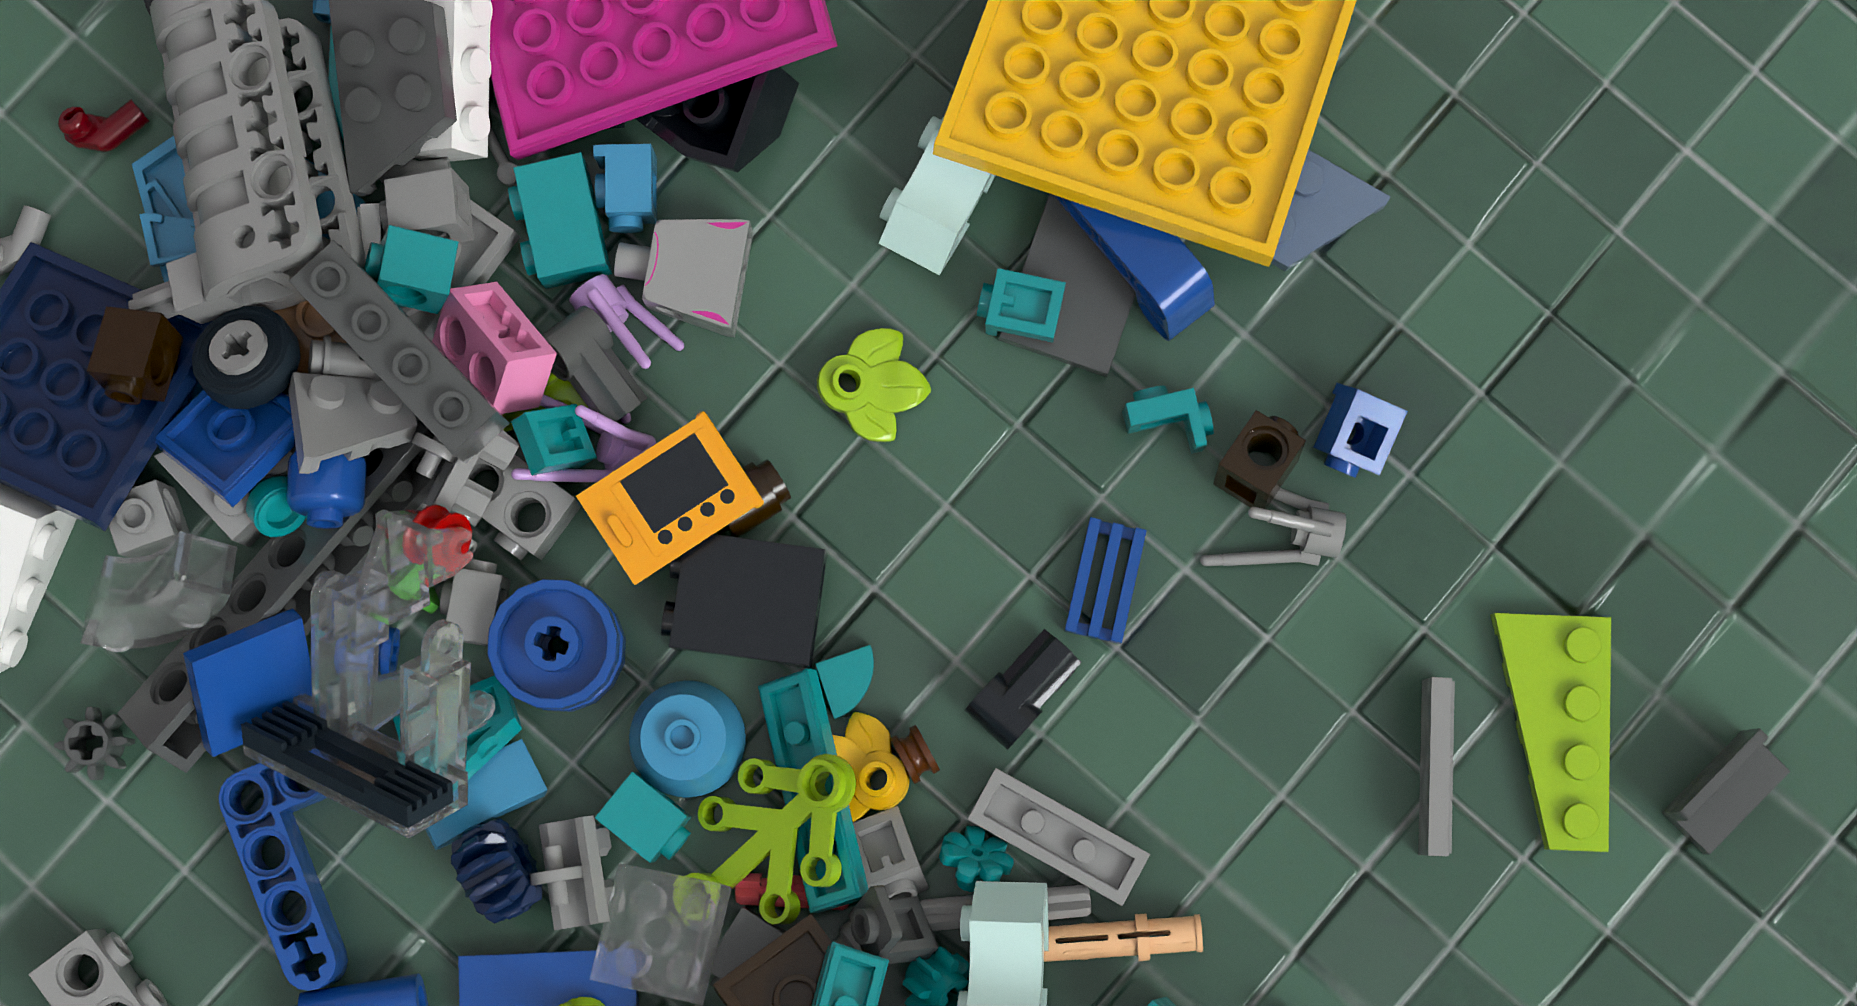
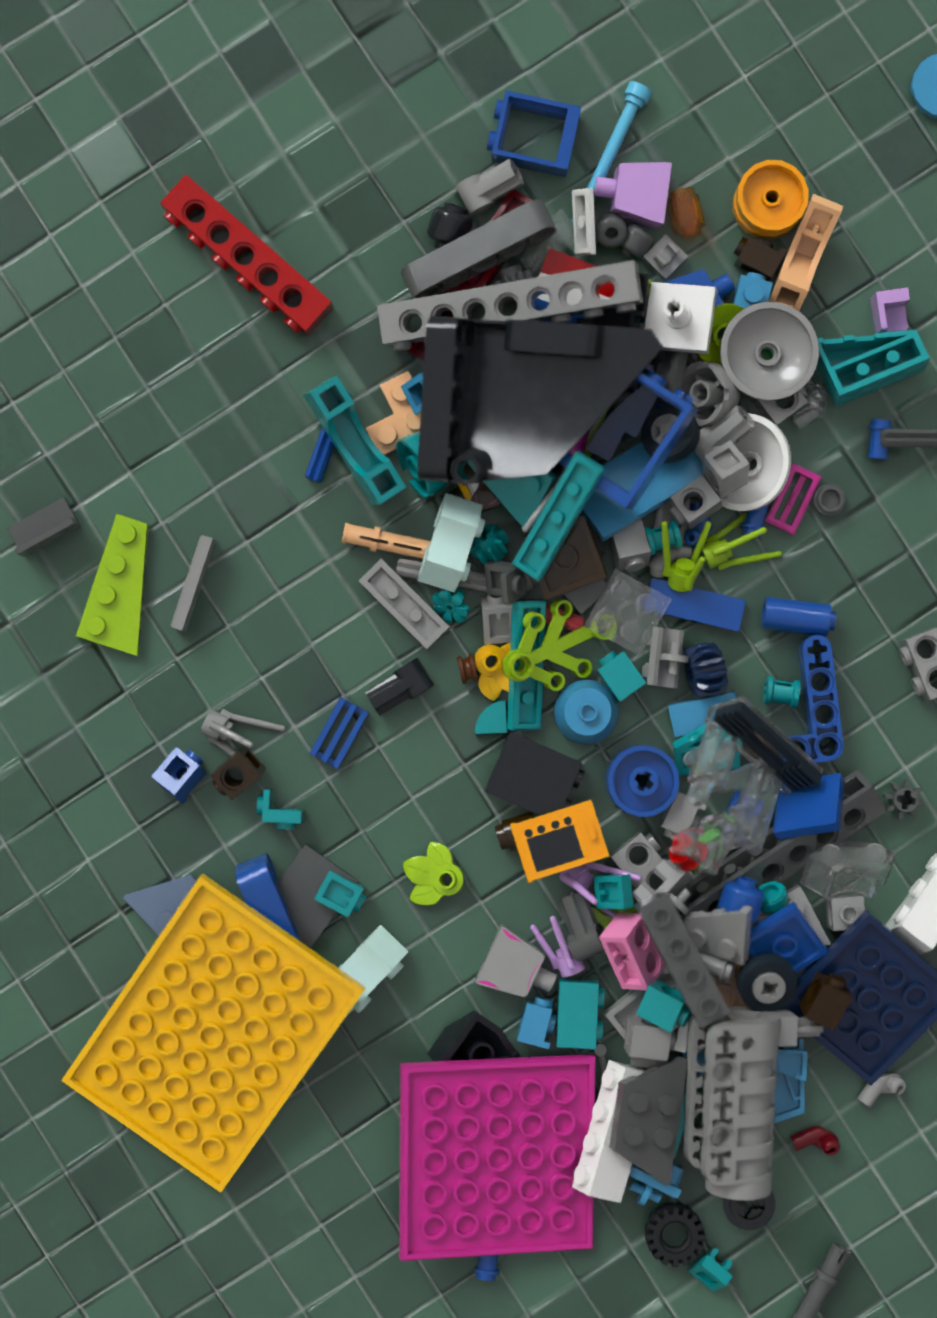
camera: 165 degrees left, 5 degrees up
none -> teal bush [762,675,801,708]

